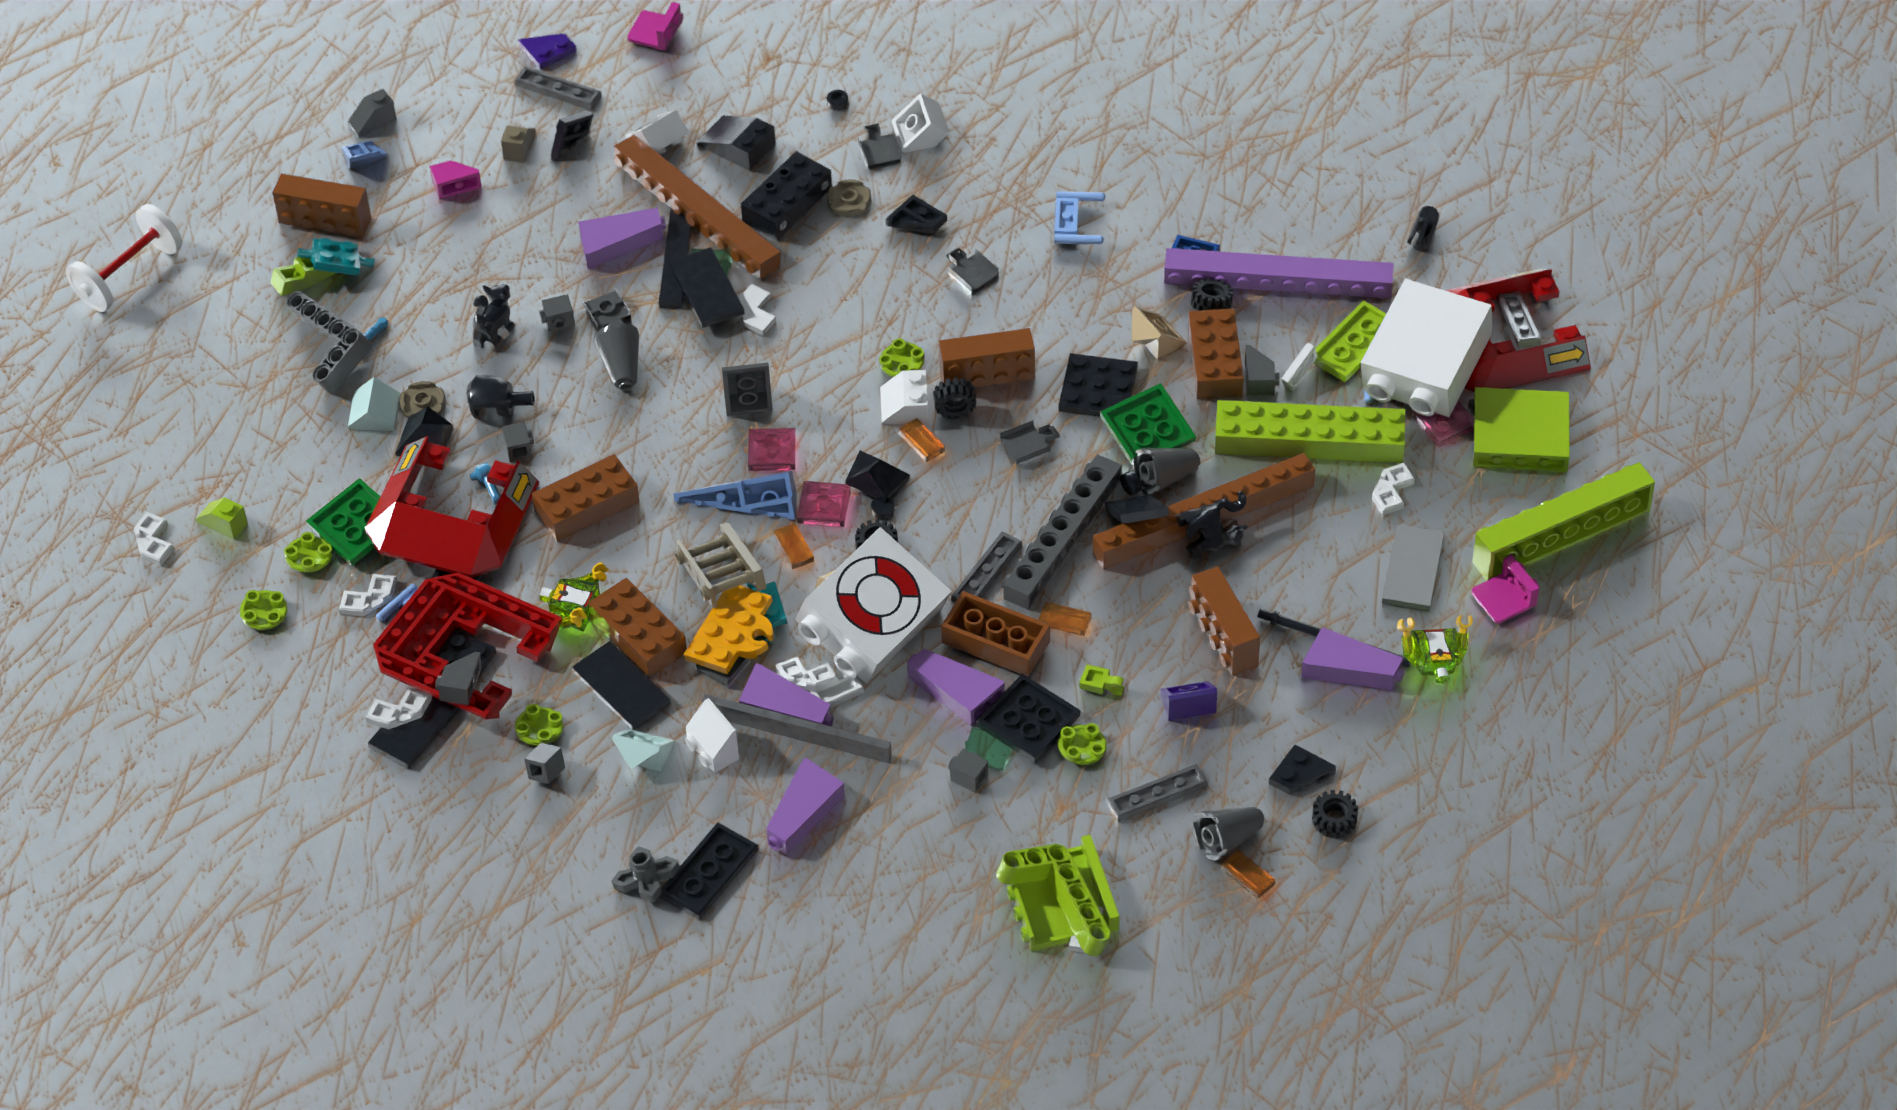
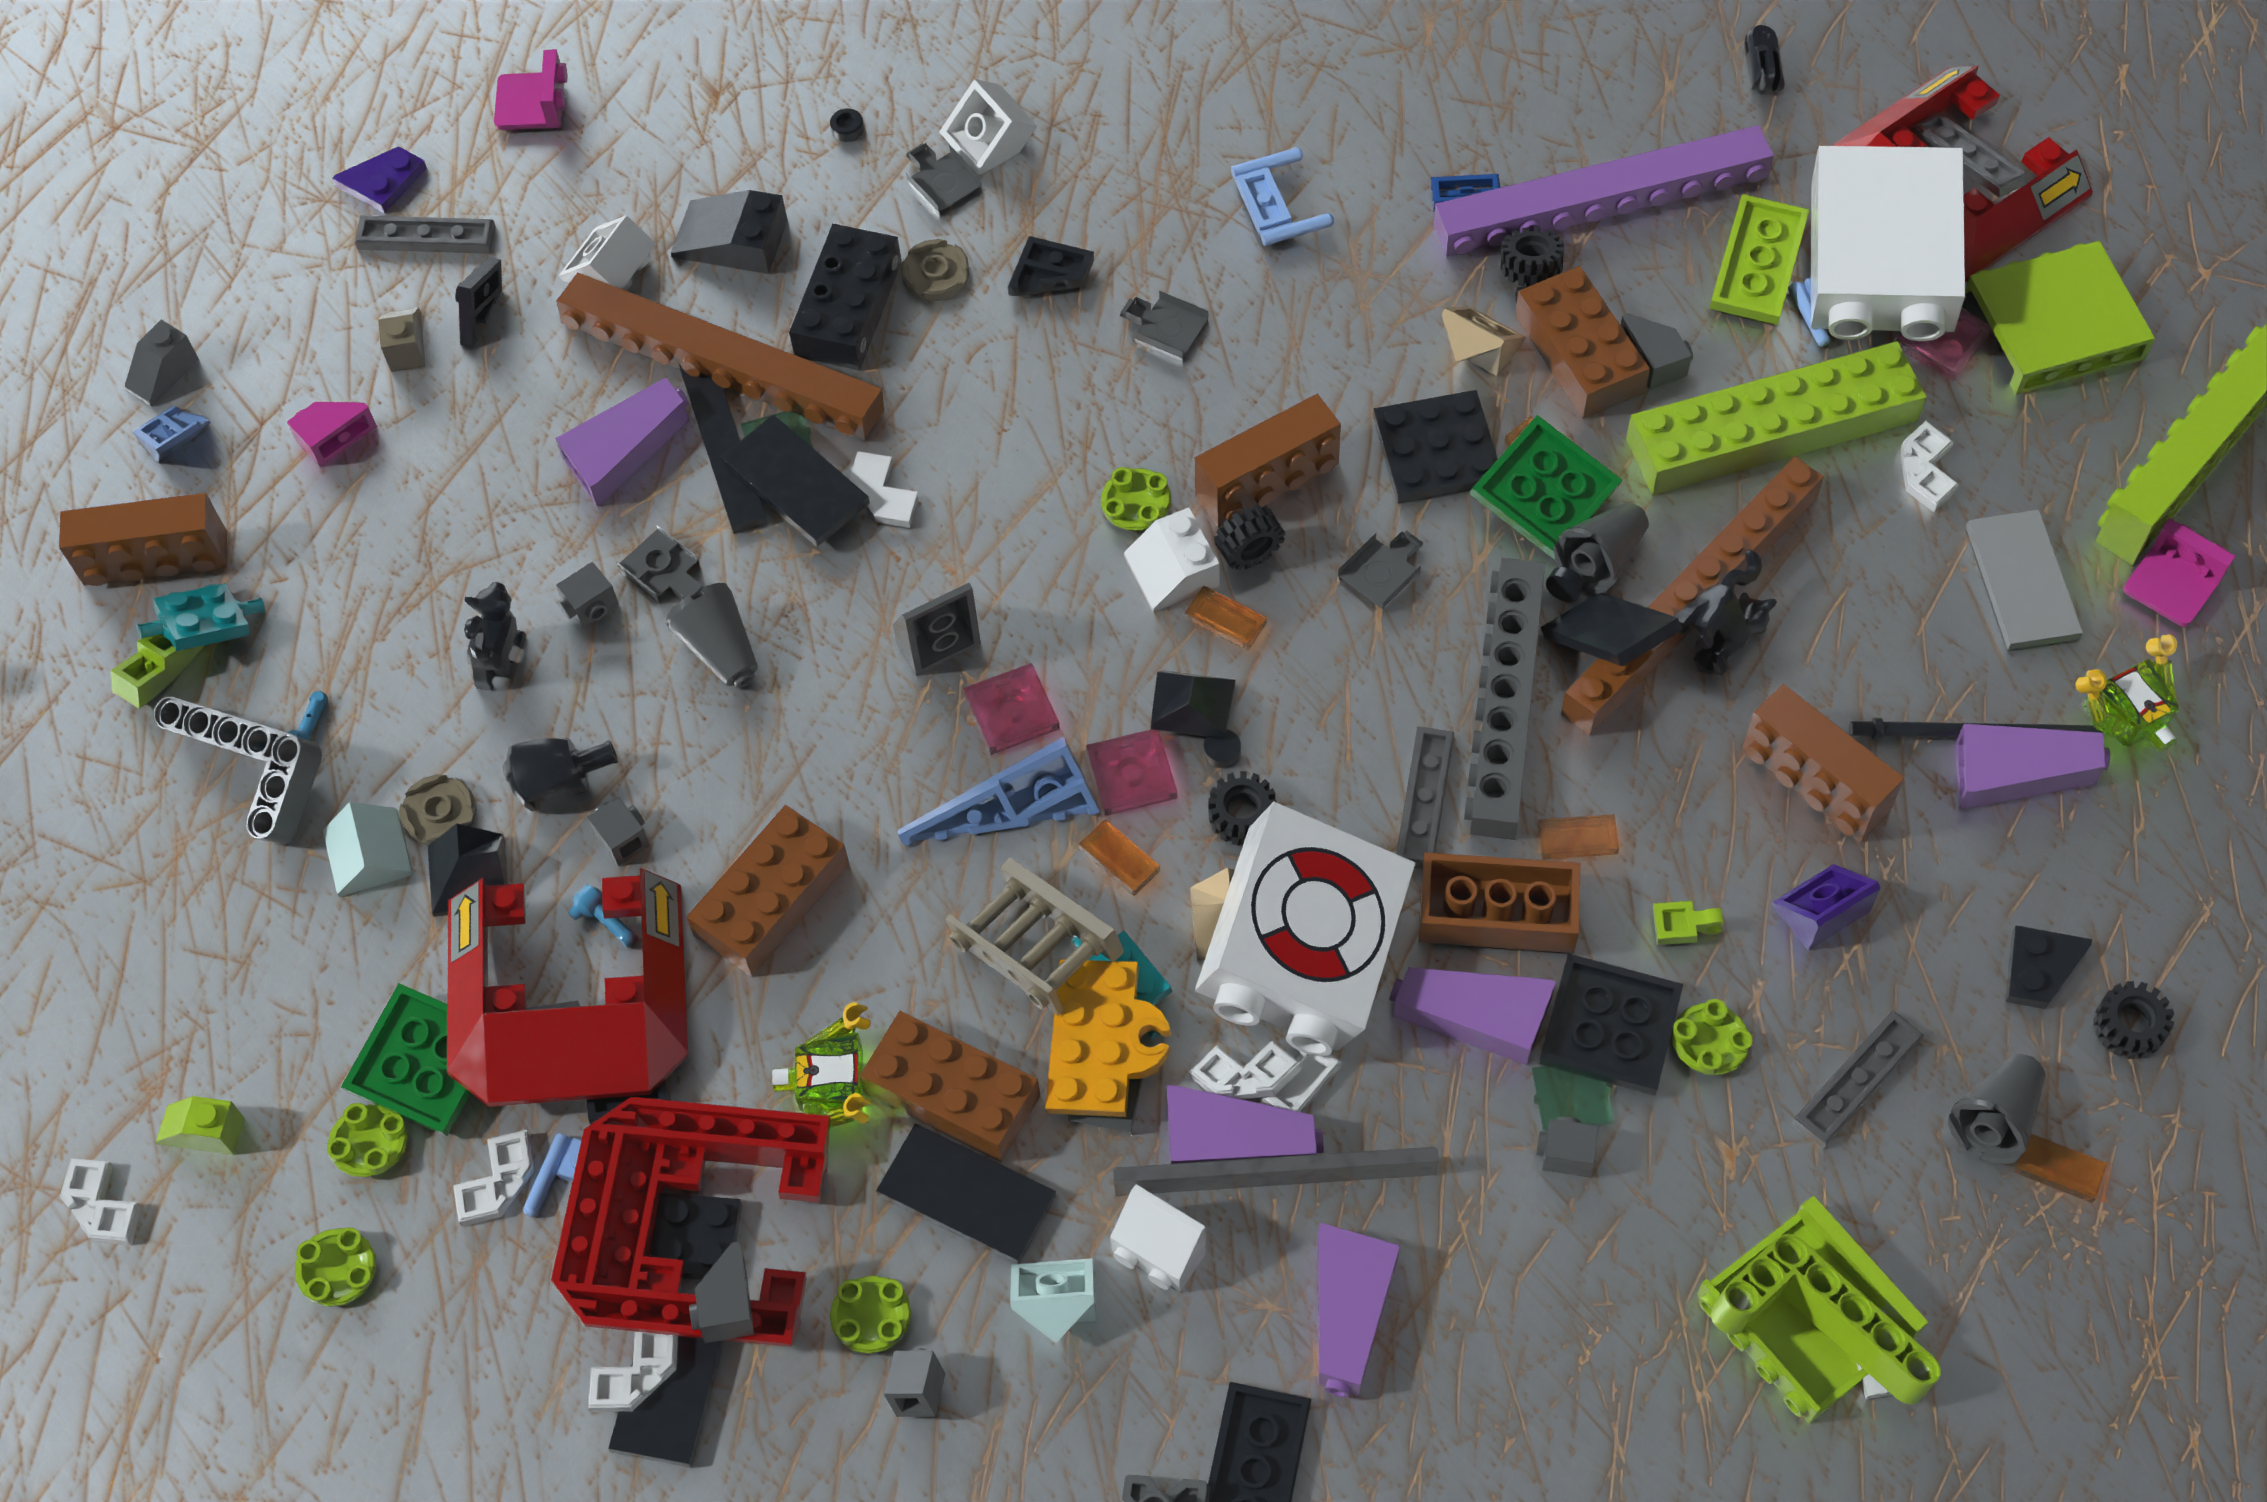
camera: 20 degrees left, 10 degrees up
white tile [1281,342,1318,392] -> none

